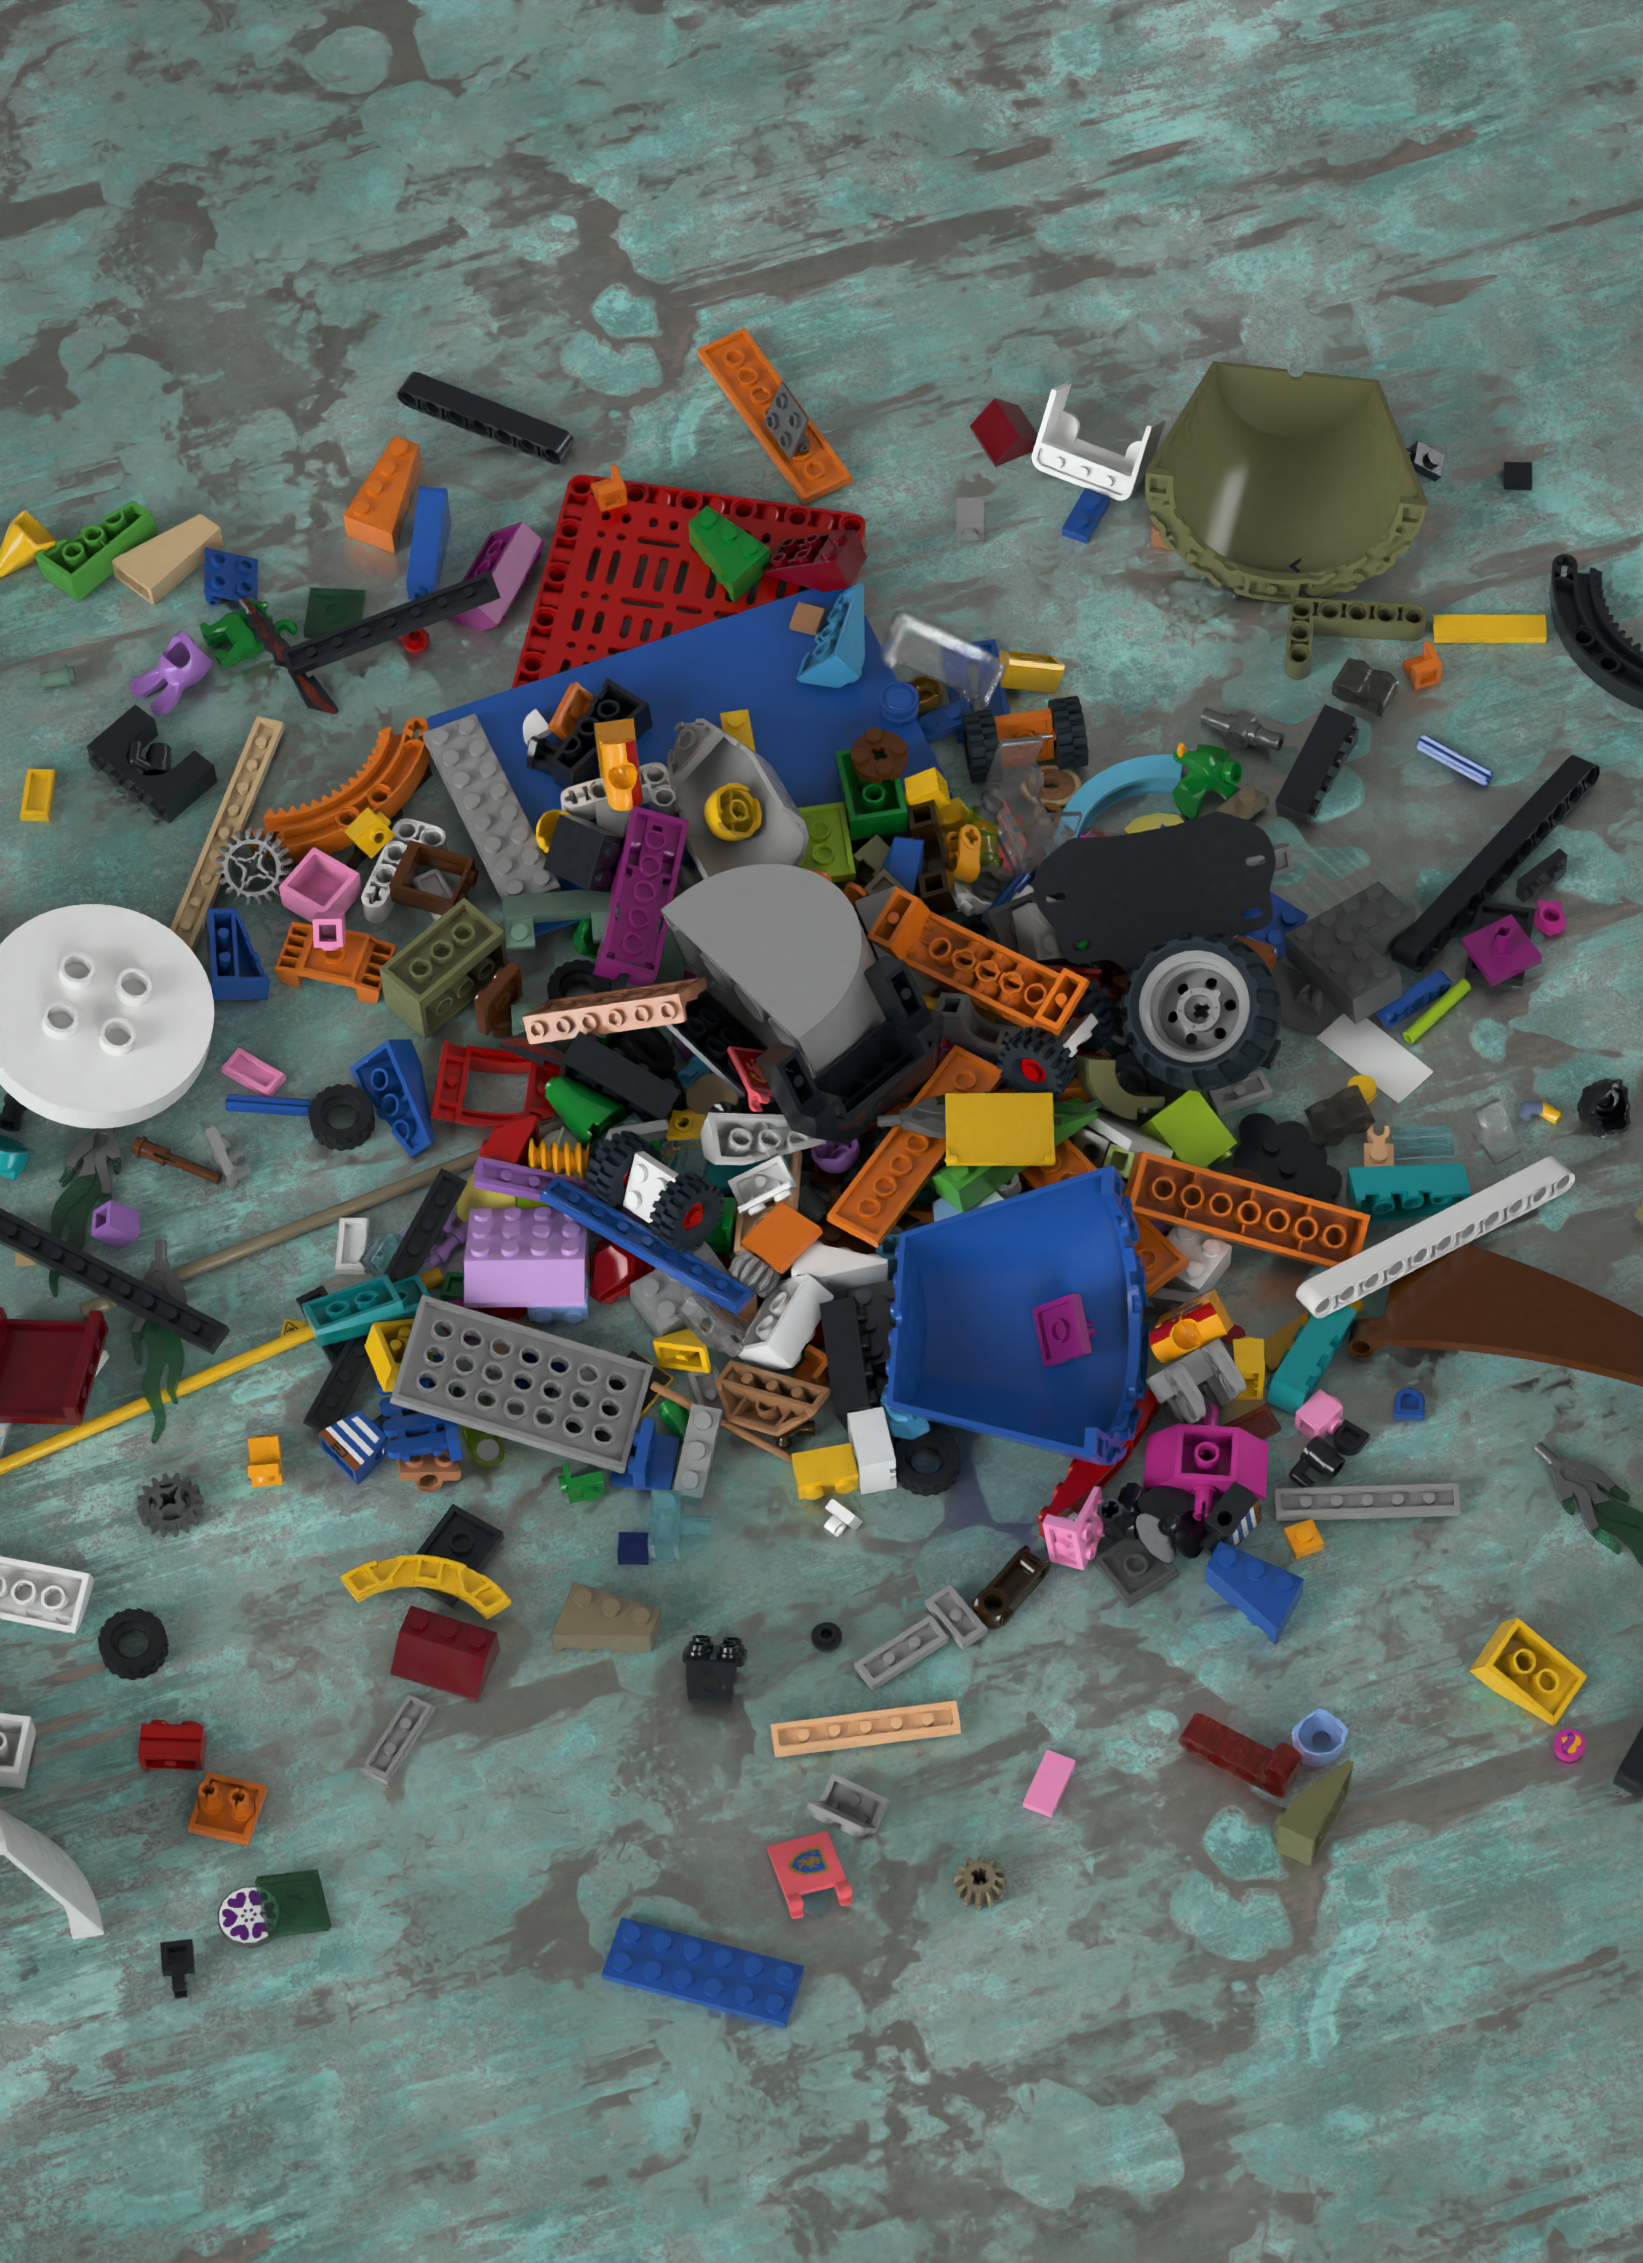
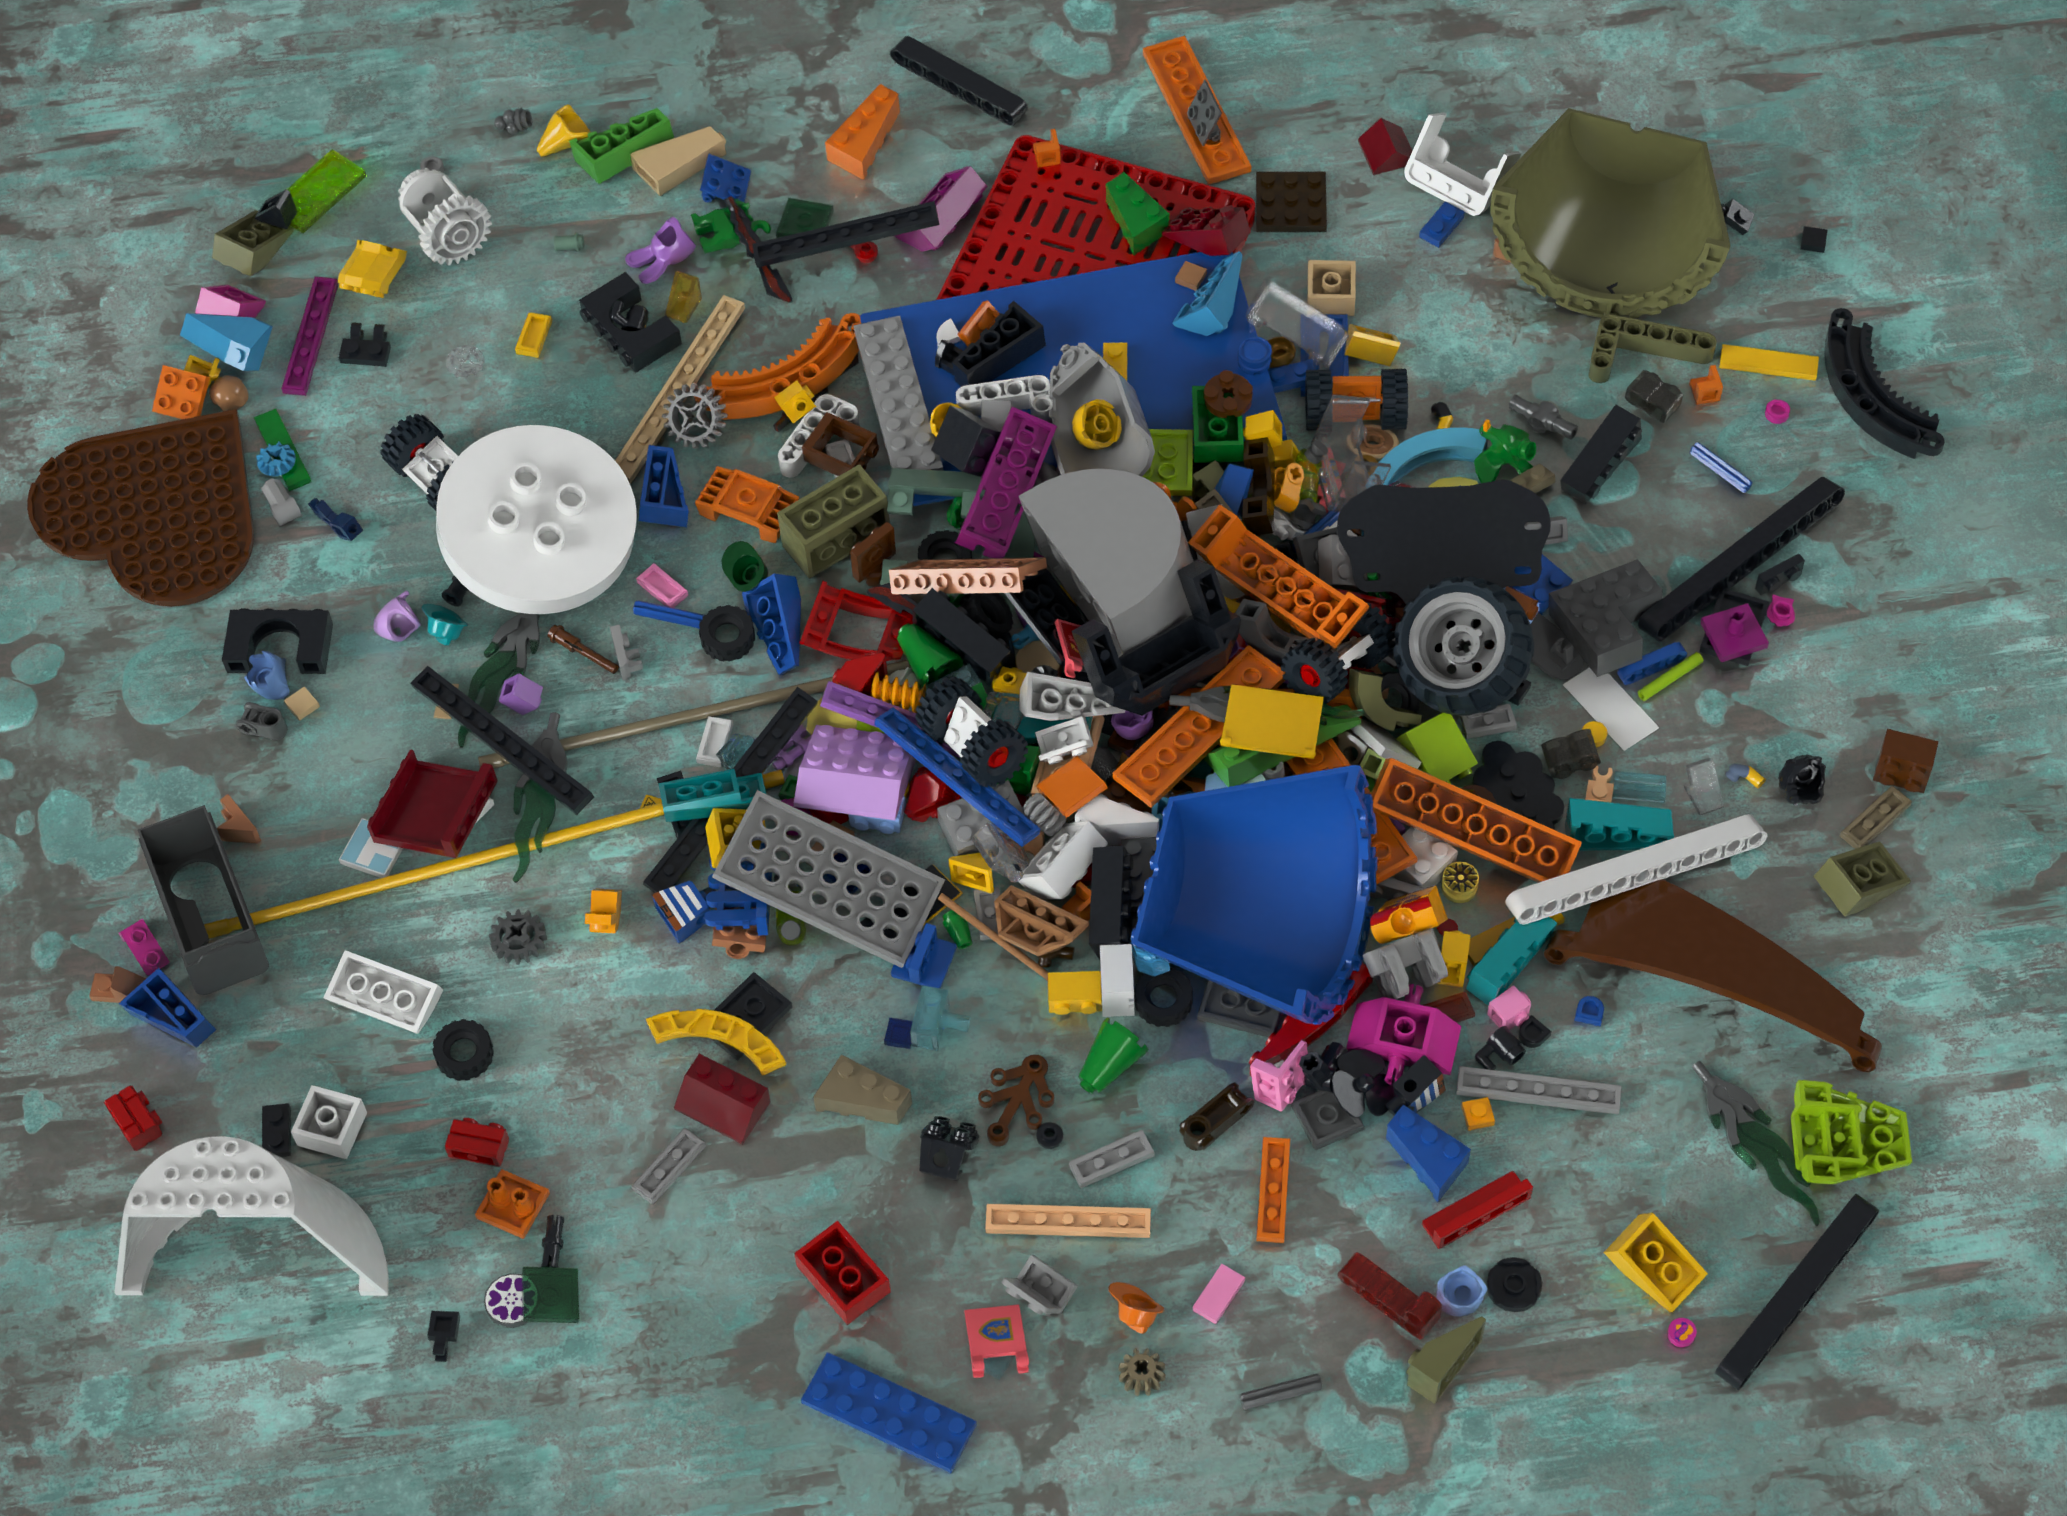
camera: 10 degrees right, 0 degrees up
bright pink piece [279,847,363,923] -> none
bright pink brick [313,911,346,951] -> none
blue slope [406,486,451,600] -> none
green bracket [558,1463,606,1504] -> none
light orange piece [594,718,643,811] -> none
light grey tile [605,1119,669,1142] -> none
light grey plate [672,1403,723,1500] -> none
white tile [824,1498,863,1537] -> none
light grey plate [925,1584,987,1650] -> none
light grey brick [956,497,984,542] -> none
magenta tile [1032,1293,1096,1368] -> none
none -> black pin [541,1215,565,1272]
none -> clear yellow slope [665,270,702,323]
none -> dark green piece [721,541,768,592]
none -> red brick [794,1220,891,1325]
none -> reddish brown plant [978,1055,1055,1146]
none -> green cone [1078,1018,1149,1094]
none -> orange piece [1108,1282,1165,1334]
none -> dark grey tile [1197,980,1282,1037]
none -> dark grey axle [1240,1374,1322,1409]
none -> dark brown plate [1256,172,1327,232]
none -> orange plate [1256,1137,1290,1243]
none -> tan brick [1307,260,1356,316]
none -> red panel [1422,1171,1533,1249]
none -> arm [1431,402,1453,430]
none -> light yellow wheel [1441,861,1479,903]
none -> black tile [1486,1257,1543,1312]
none -> dark pink tile [1765,399,1790,424]

